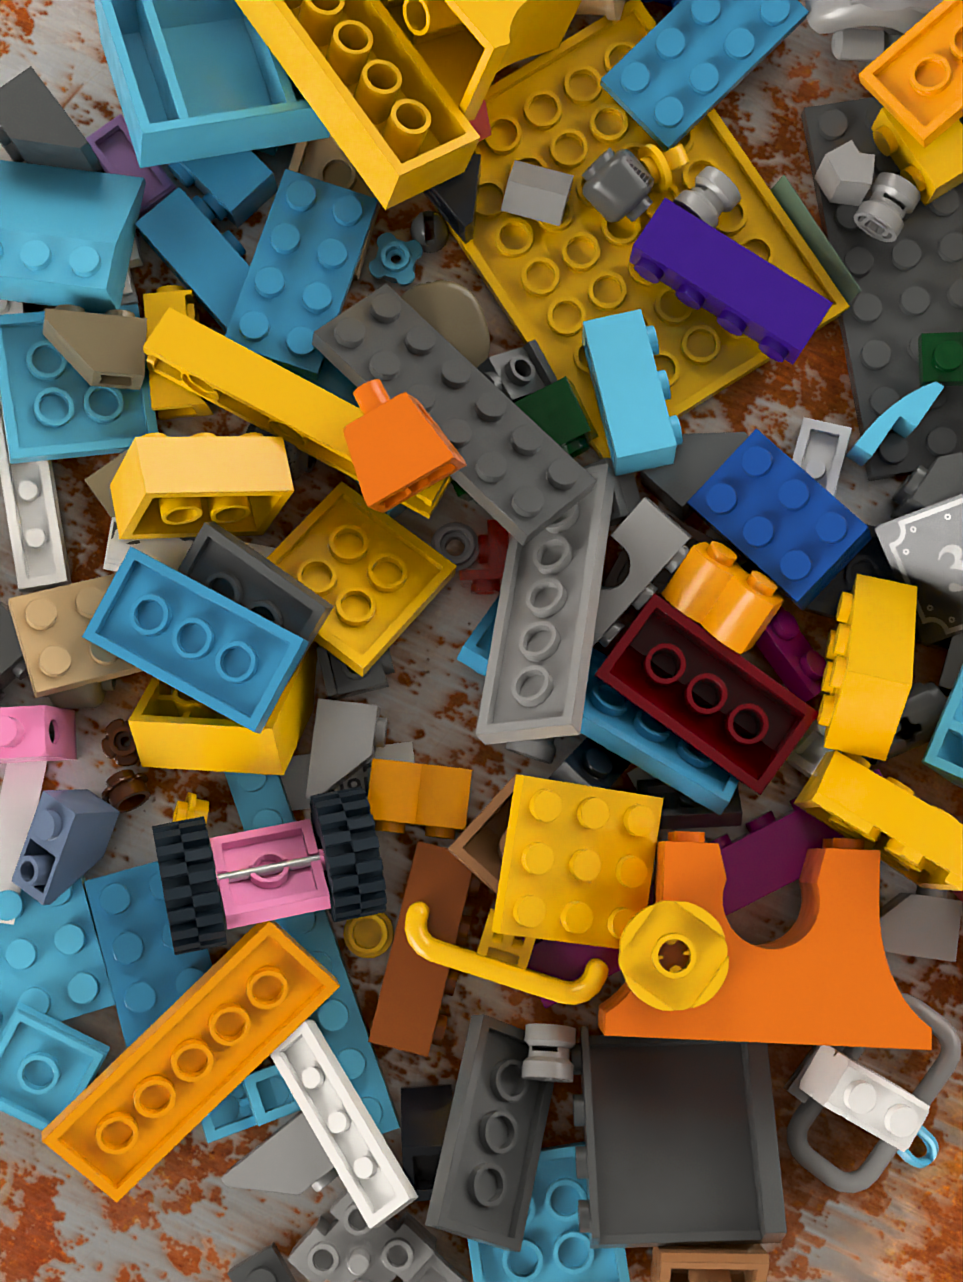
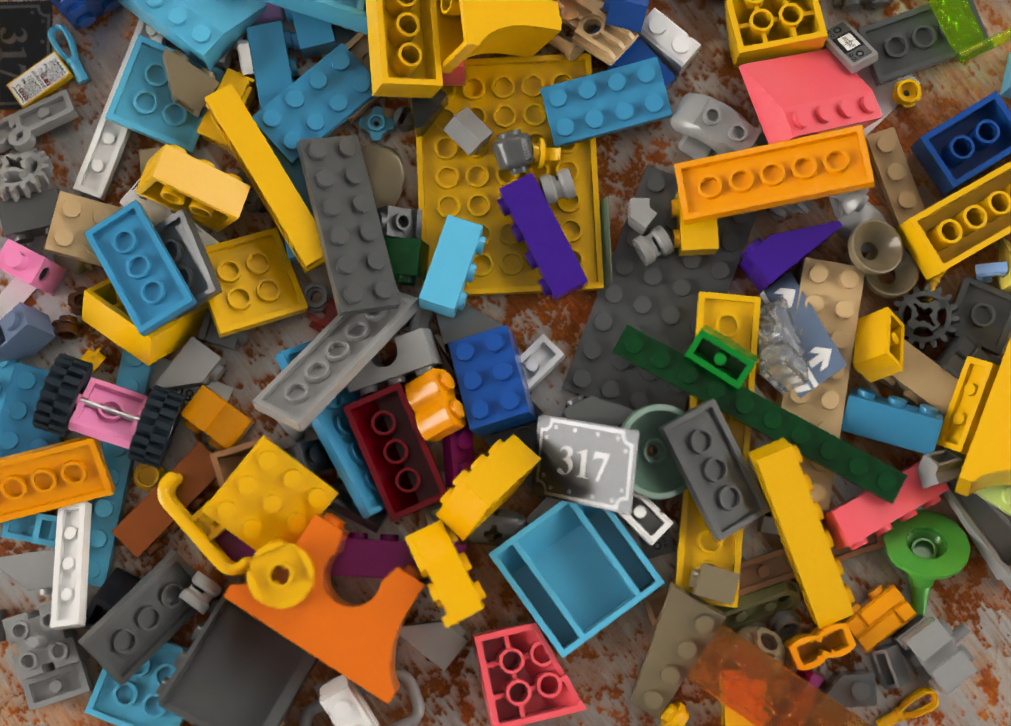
camera: 30 degrees right, 0 degrees up
orange torso [343,379,467,513] -> none
medium azure slope [846,381,944,467] -> none
none -> white tile [236,39,254,75]

